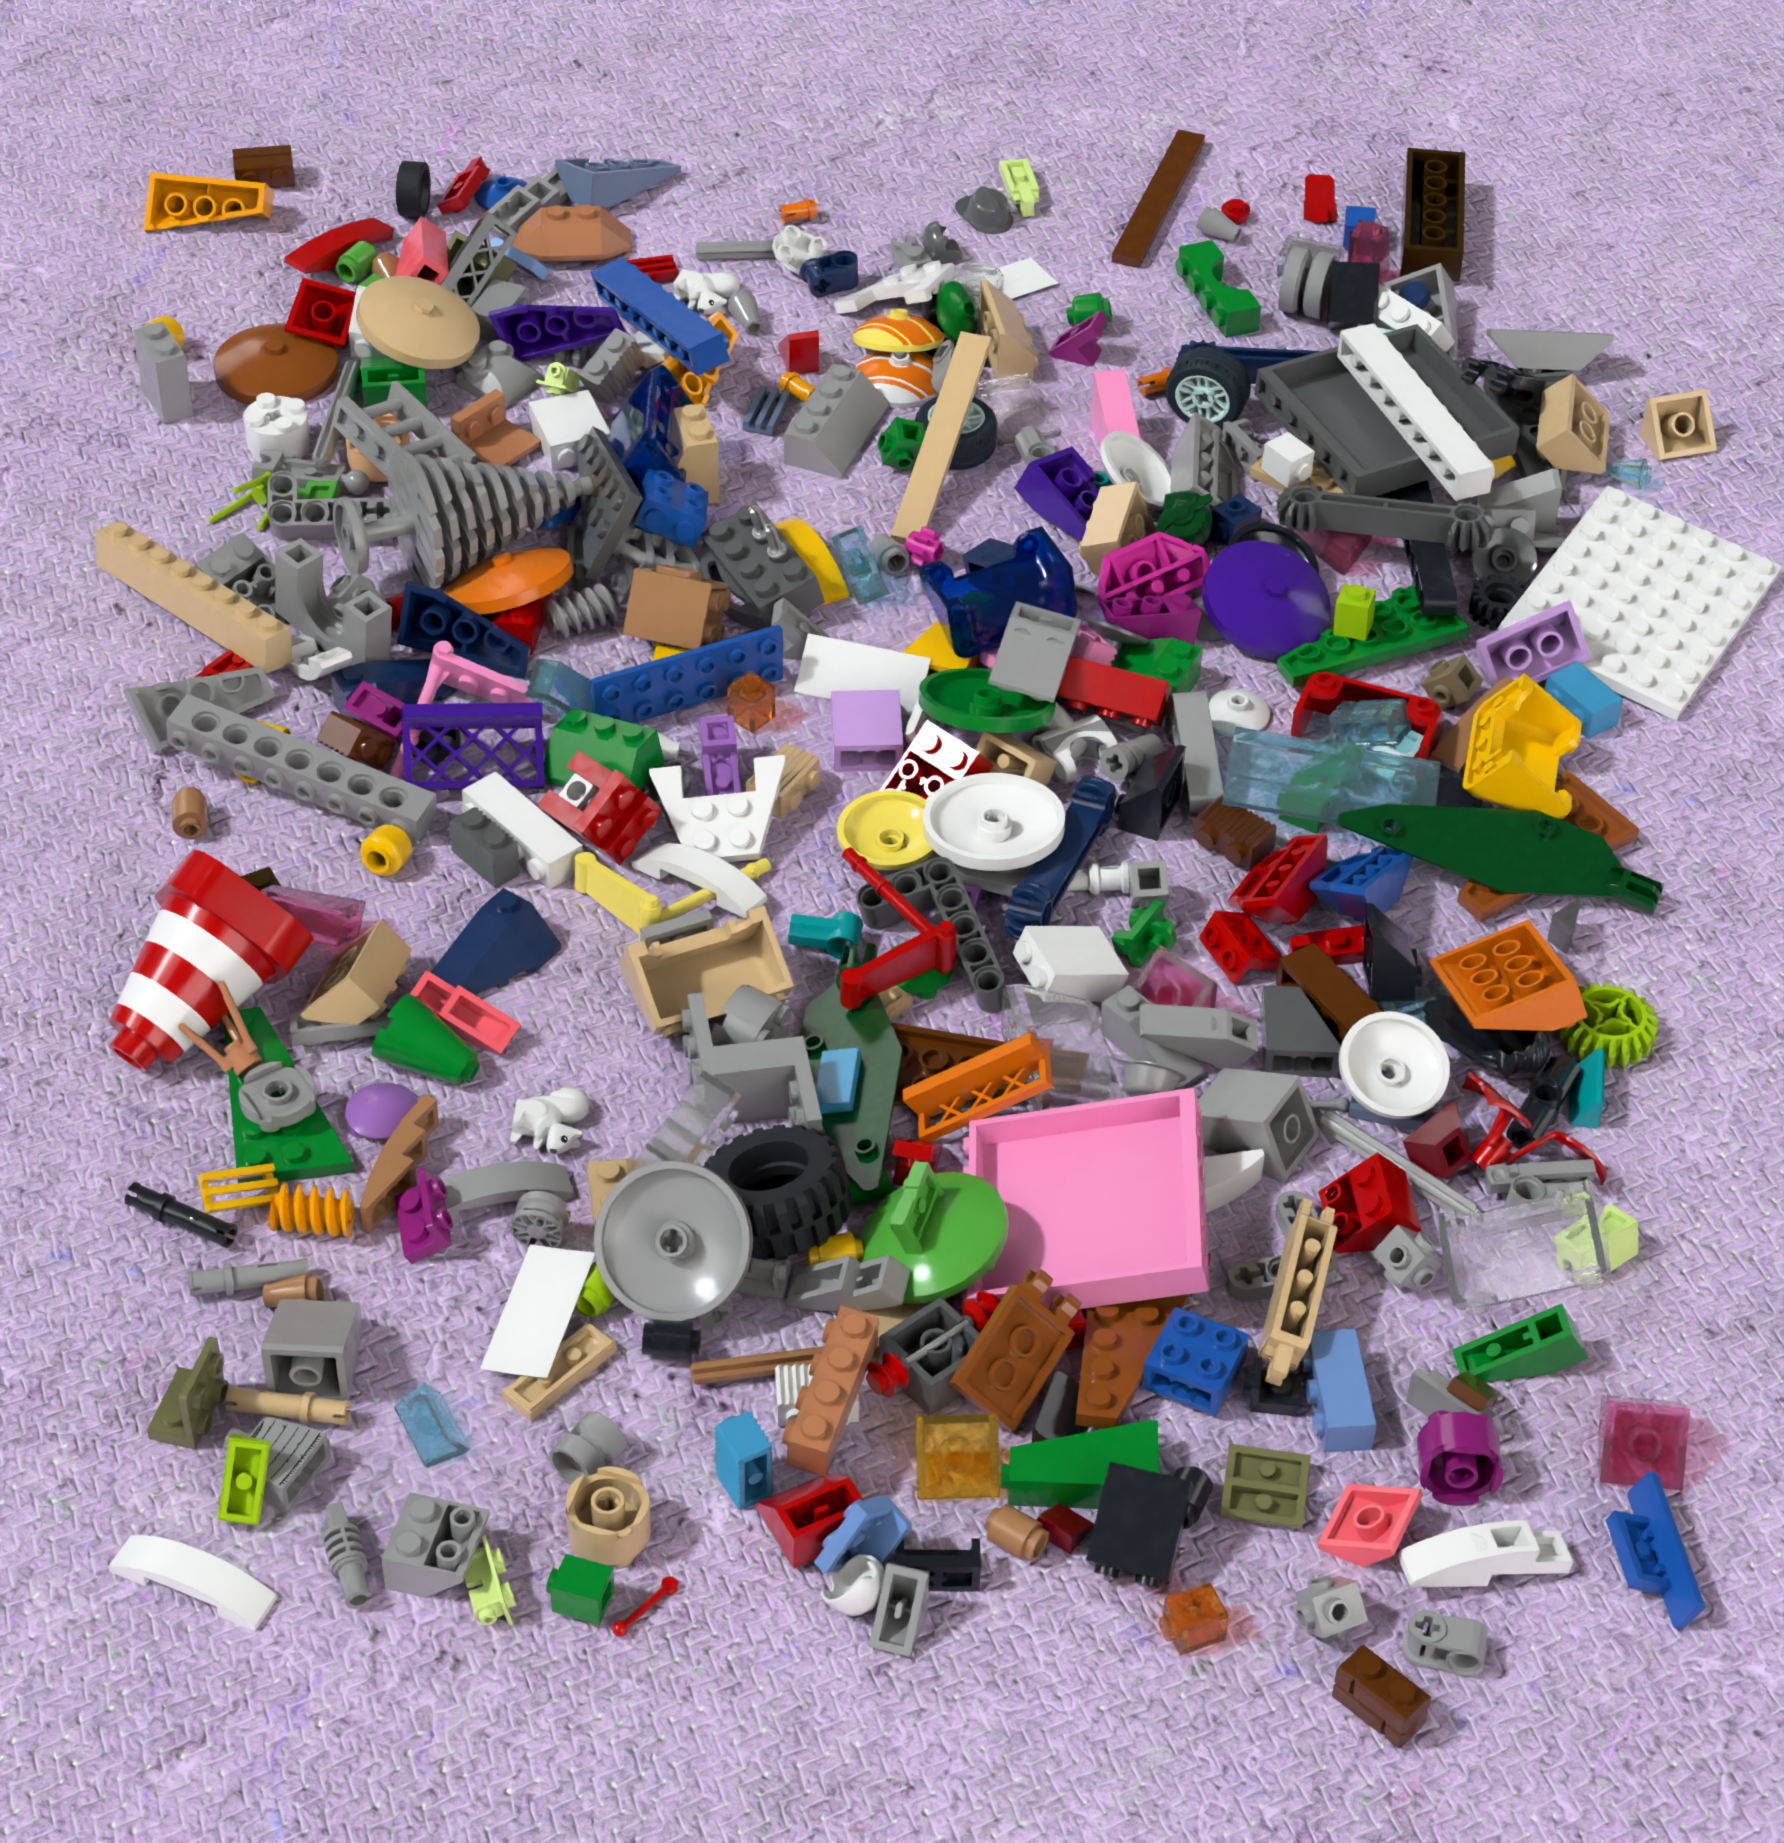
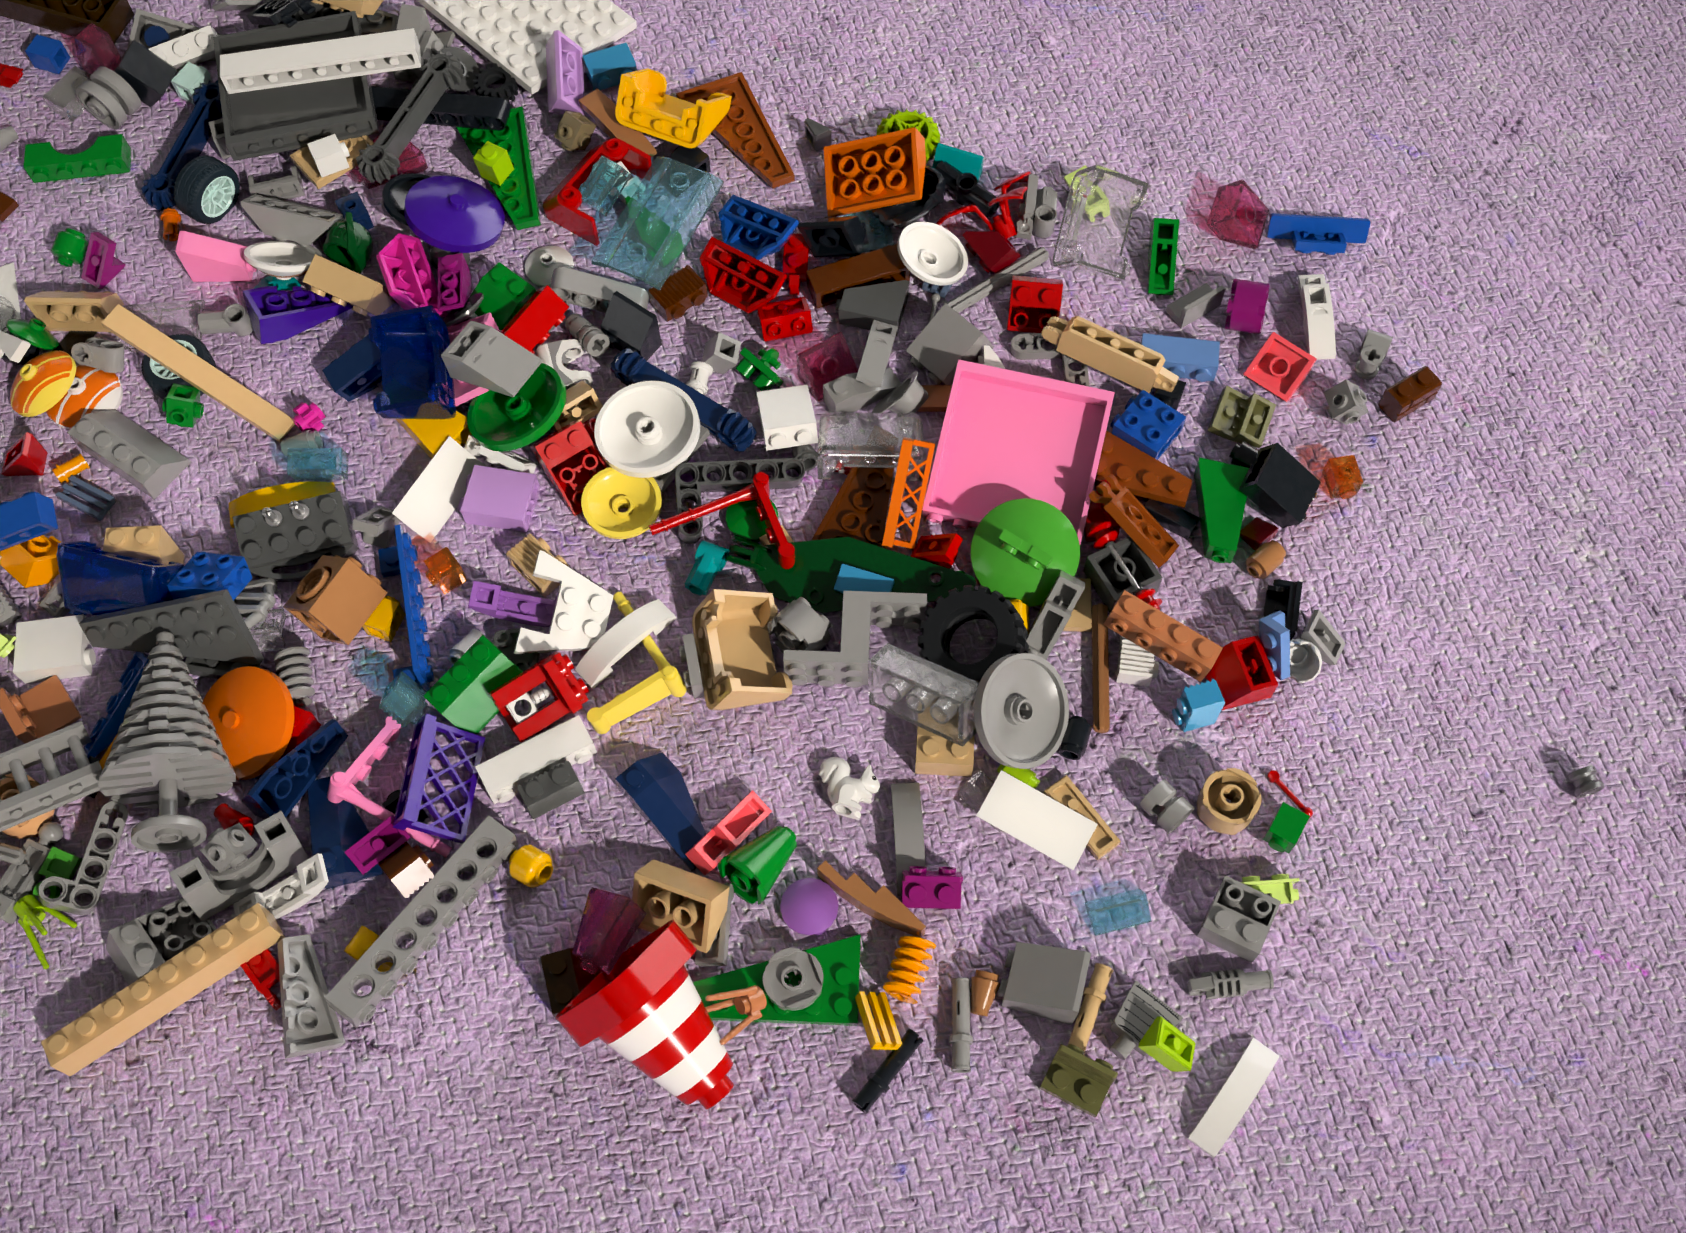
camera: 75 degrees left, 20 degrees up
medium nougat brick [172,787,208,839] -> none
light grey wheel [510,1191,571,1248] -> none
clear yellow slope [914,1413,1000,1499] -> none
dark green wing [1337,804,1664,916] -> none
light grey brick [1372,1224,1444,1292] -> none
reddish brown tile [1446,1371,1501,1412] -> none

